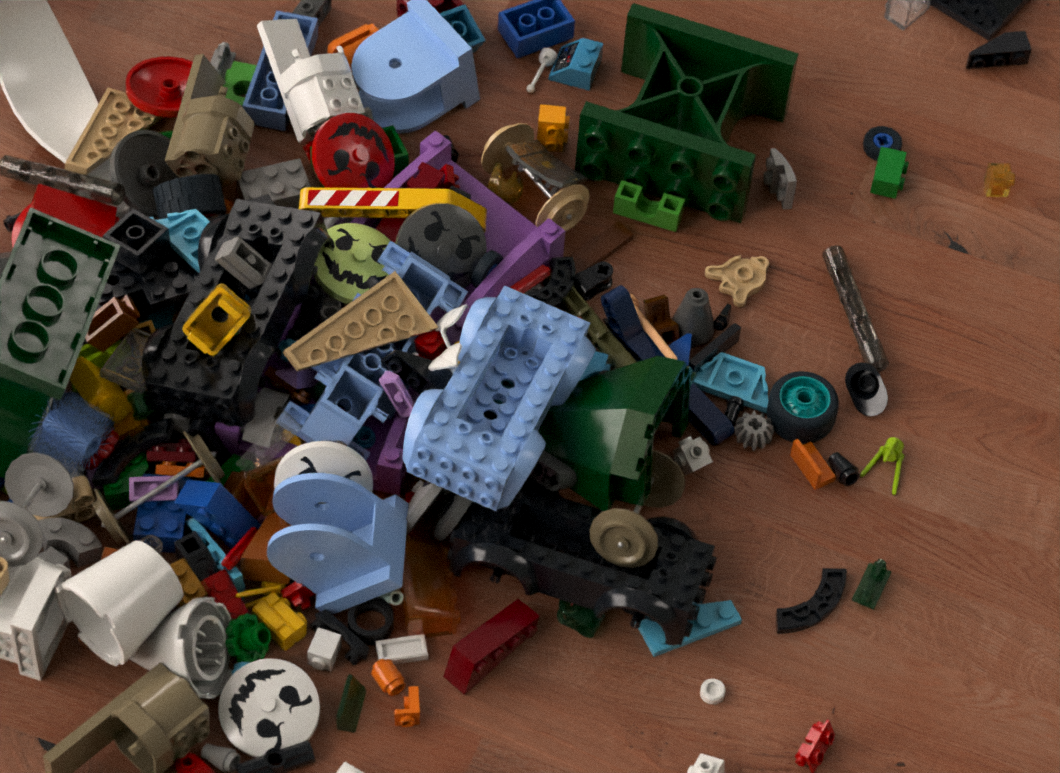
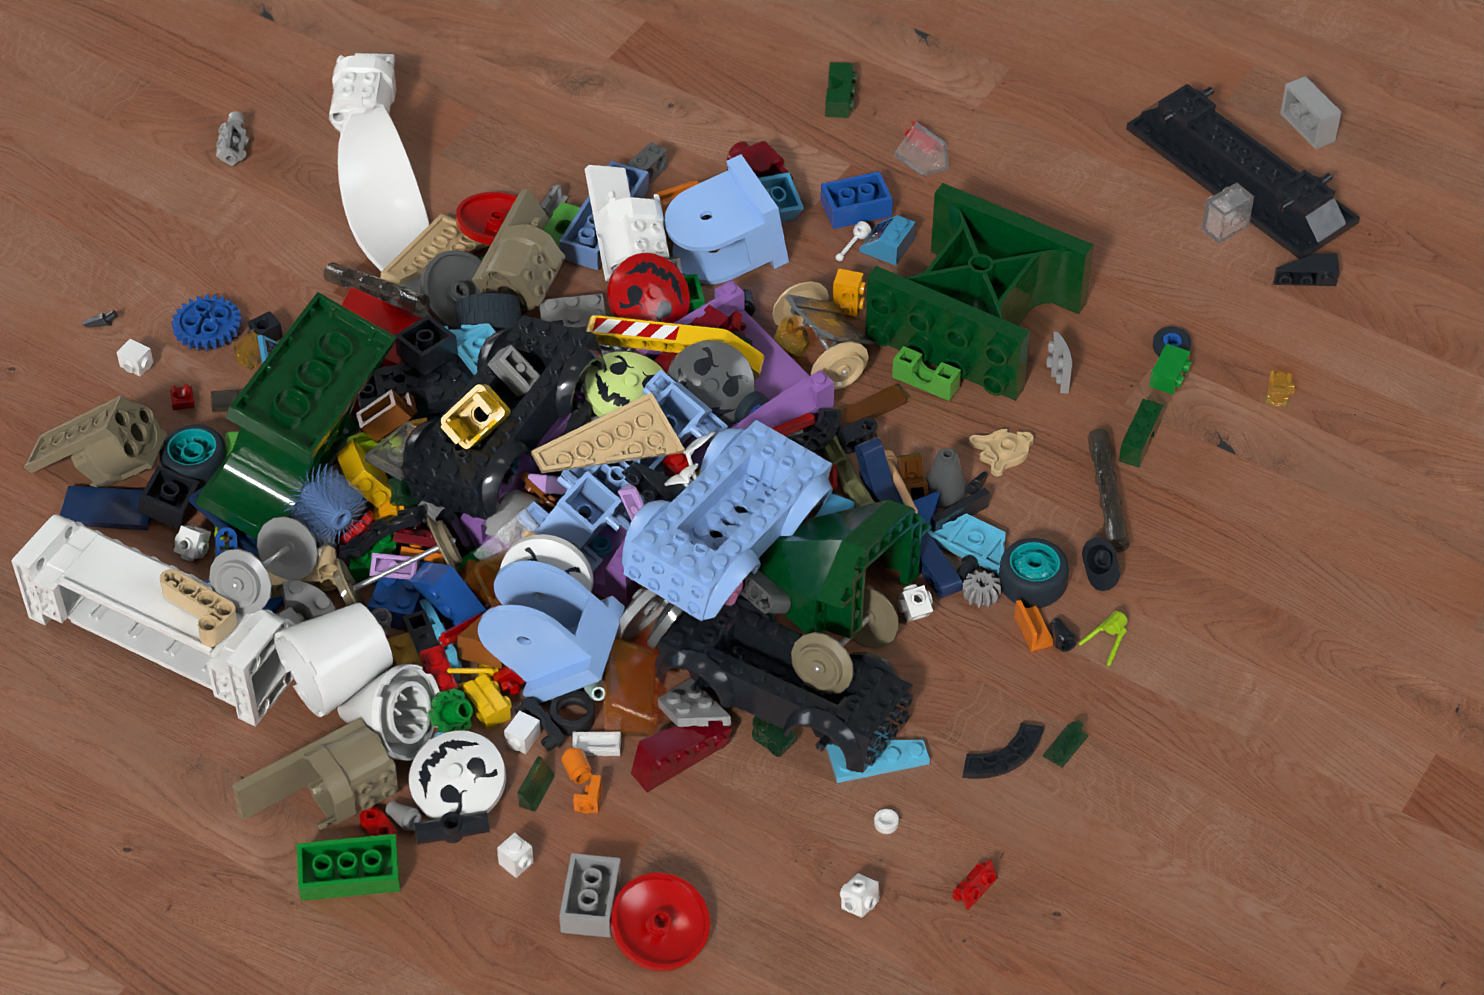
camera: 15 degrees right, 5 degrees down
none -> light grey wing [658,678,731,727]
none -> dark green arch [1119,399,1164,468]

